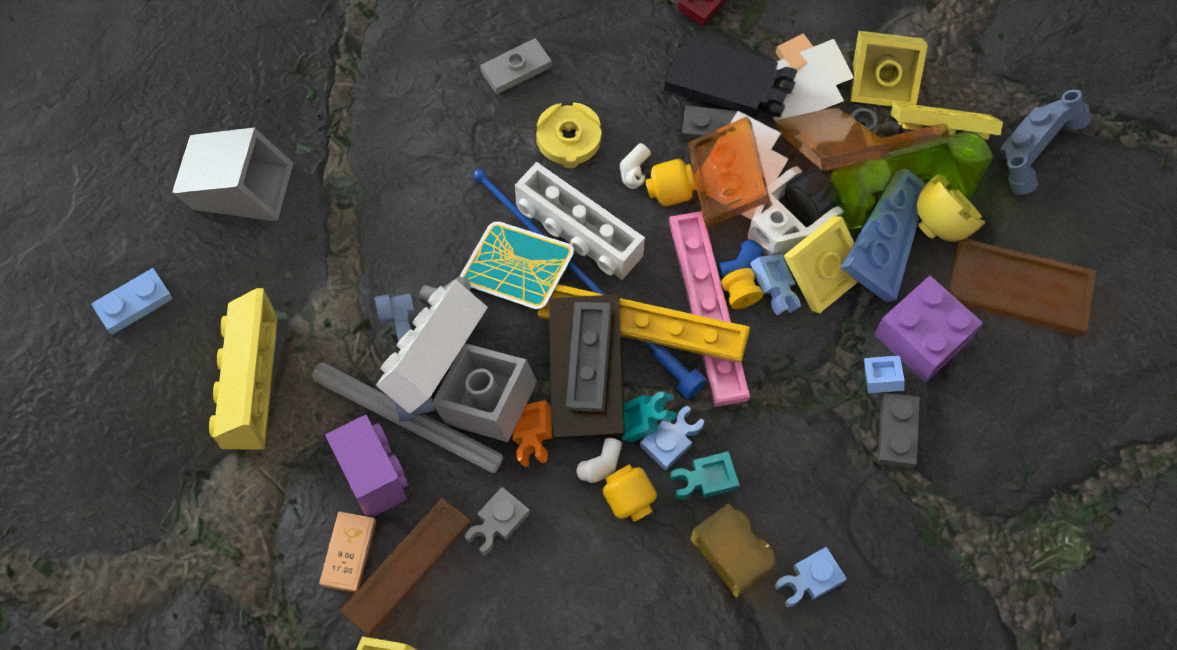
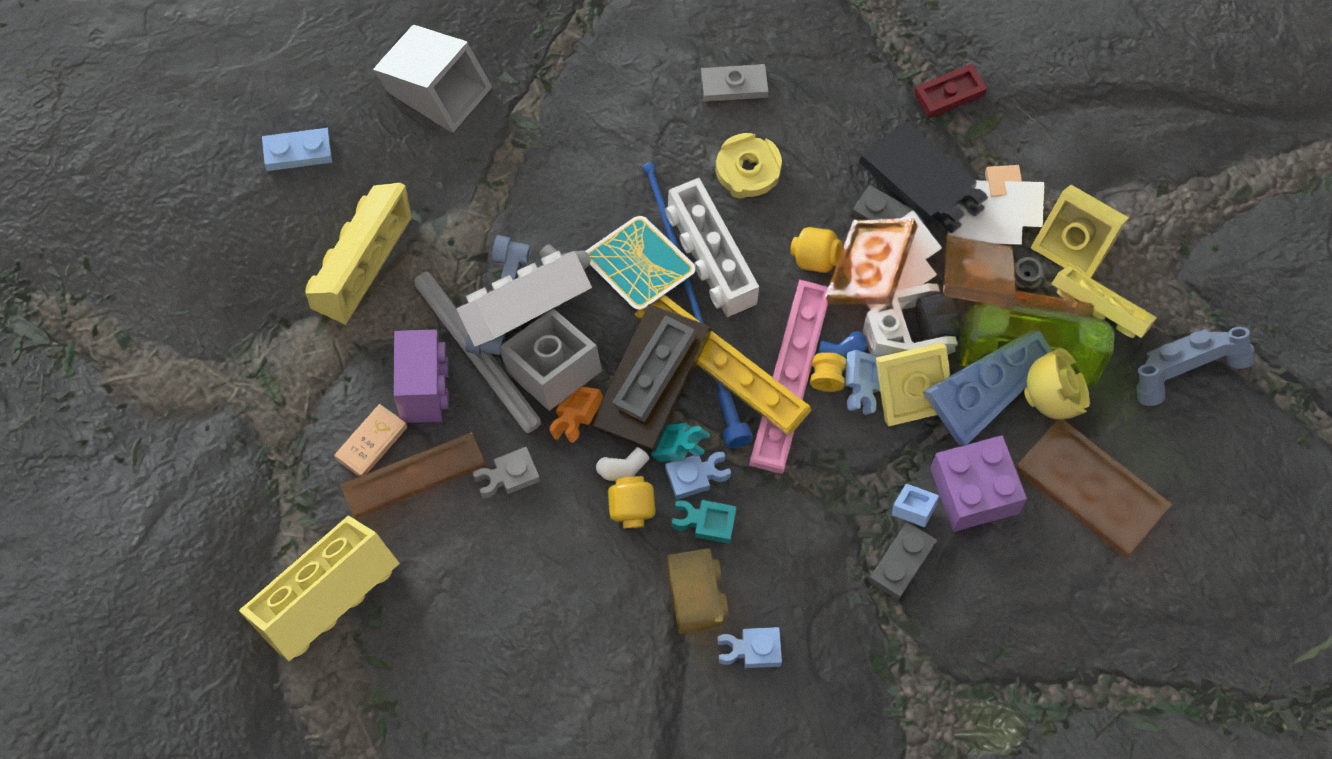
camera: 25 degrees right, 0 degrees up
white arm [620,143,651,189] -> none

